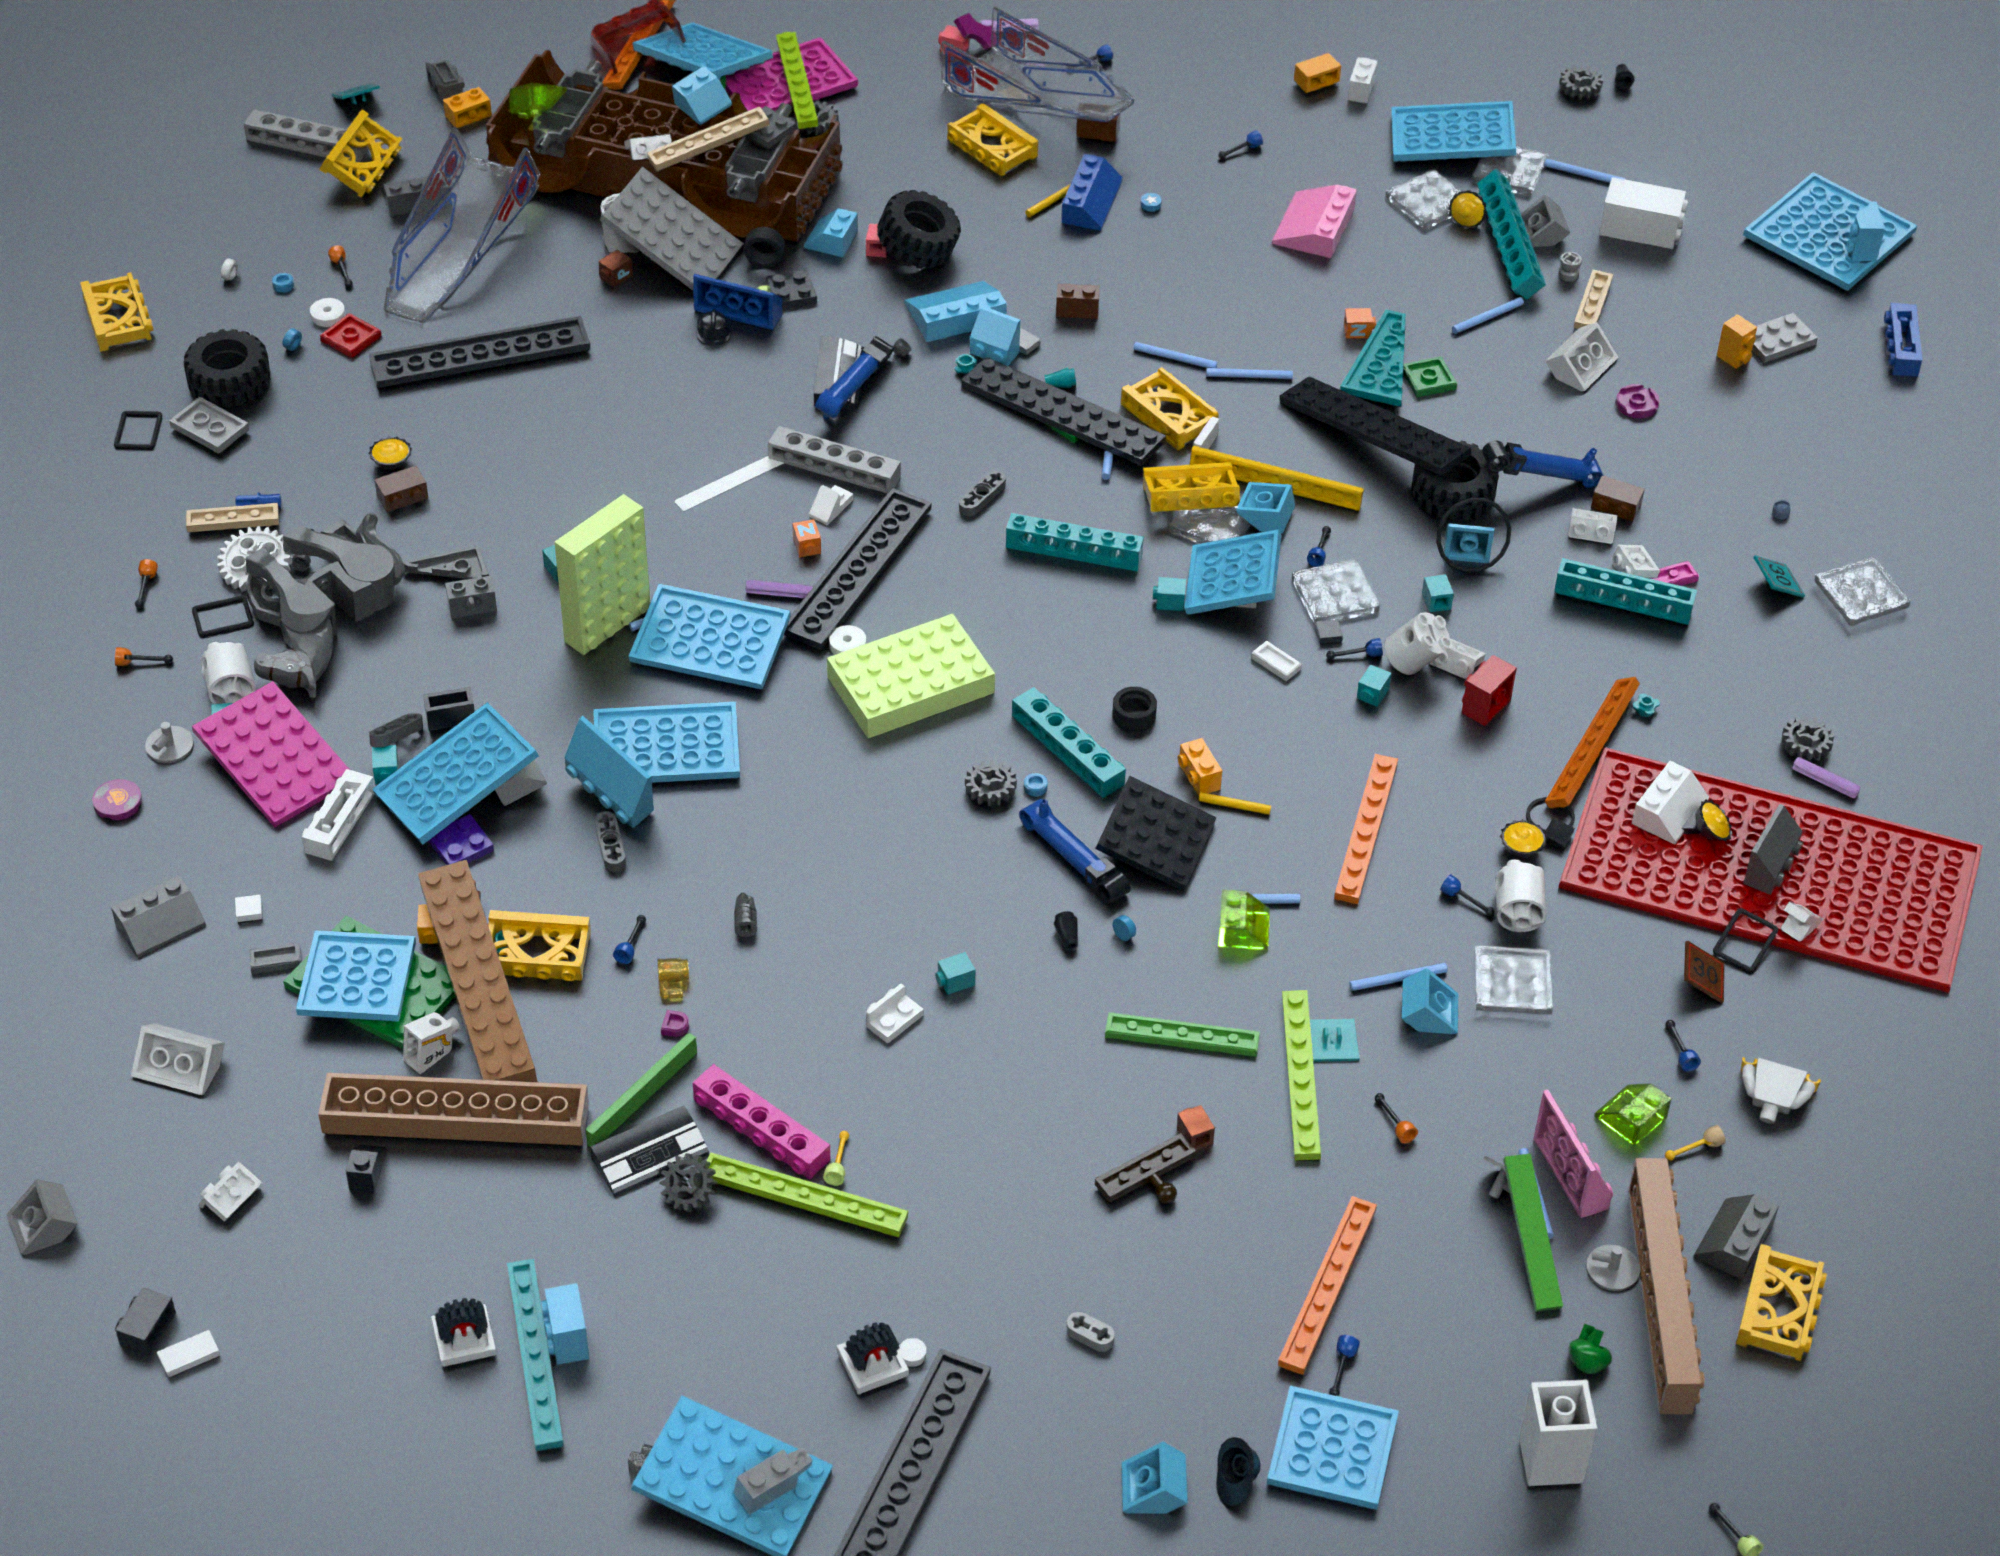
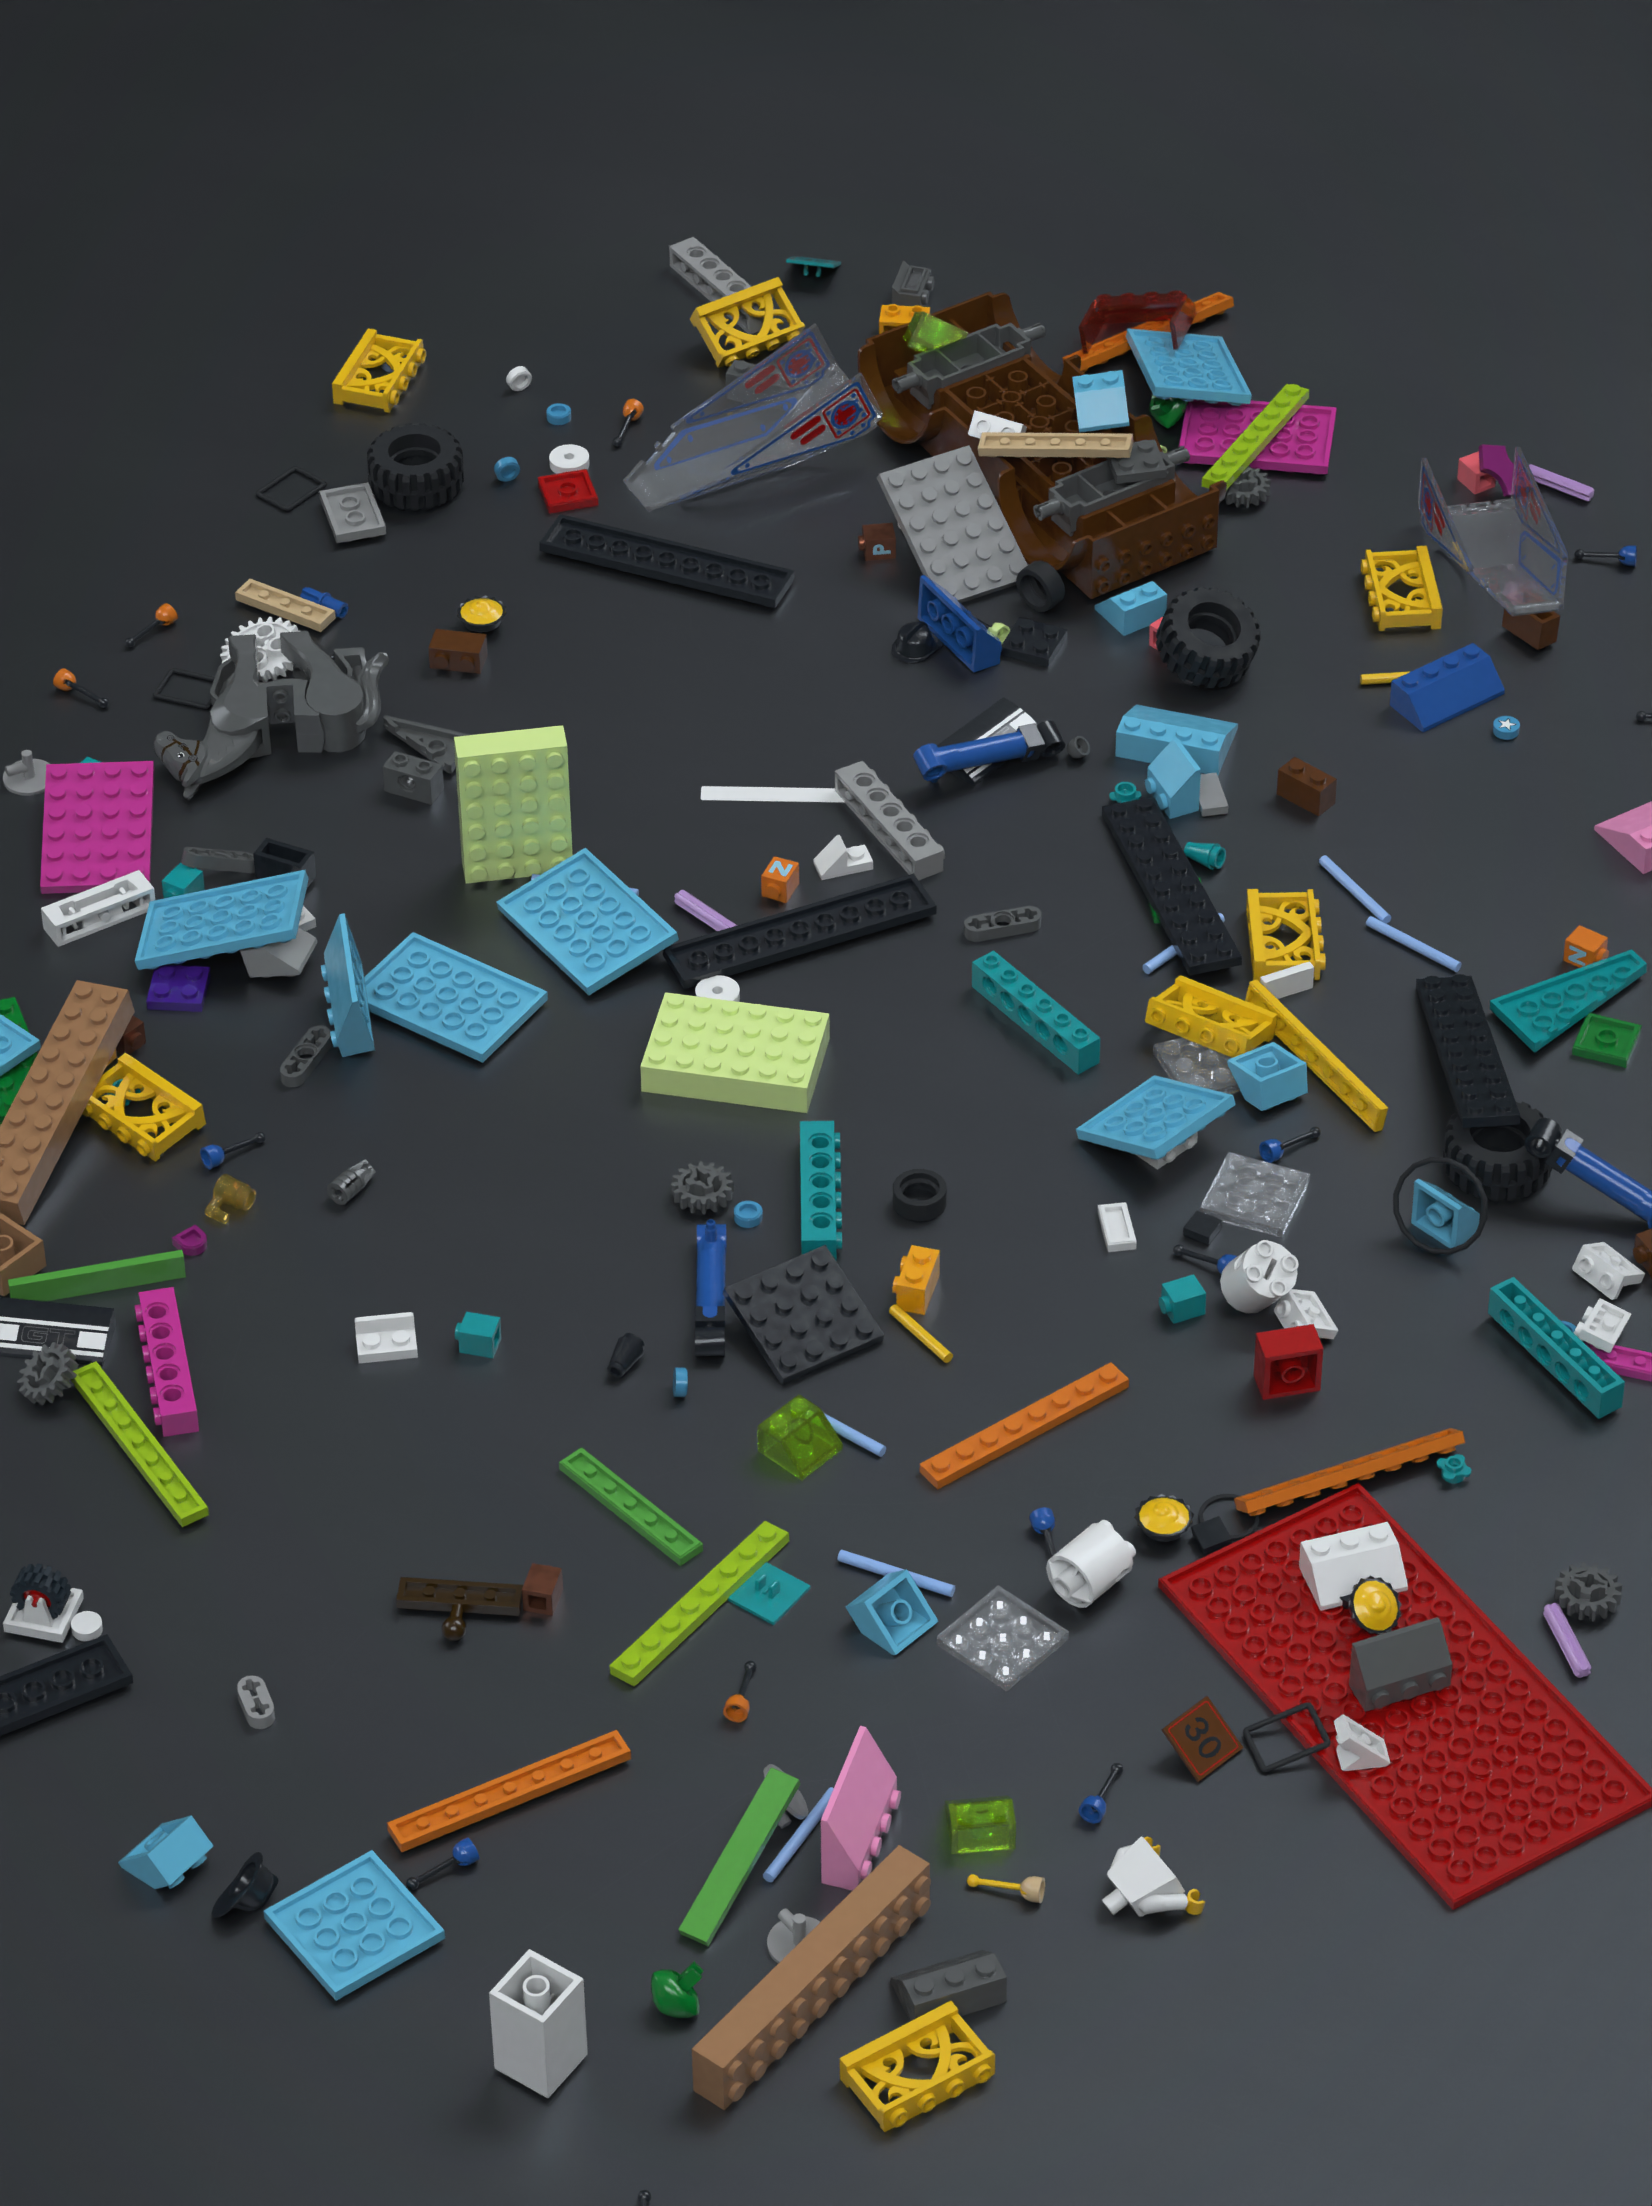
camera: 40 degrees right, 5 degrees down
white cylinder [201,642,256,704] -> none
yellowish green hinge [823,1131,849,1186] -> none
teal brick [1152,577,1186,611] -> none
teal brick [1422,574,1454,613] -> none

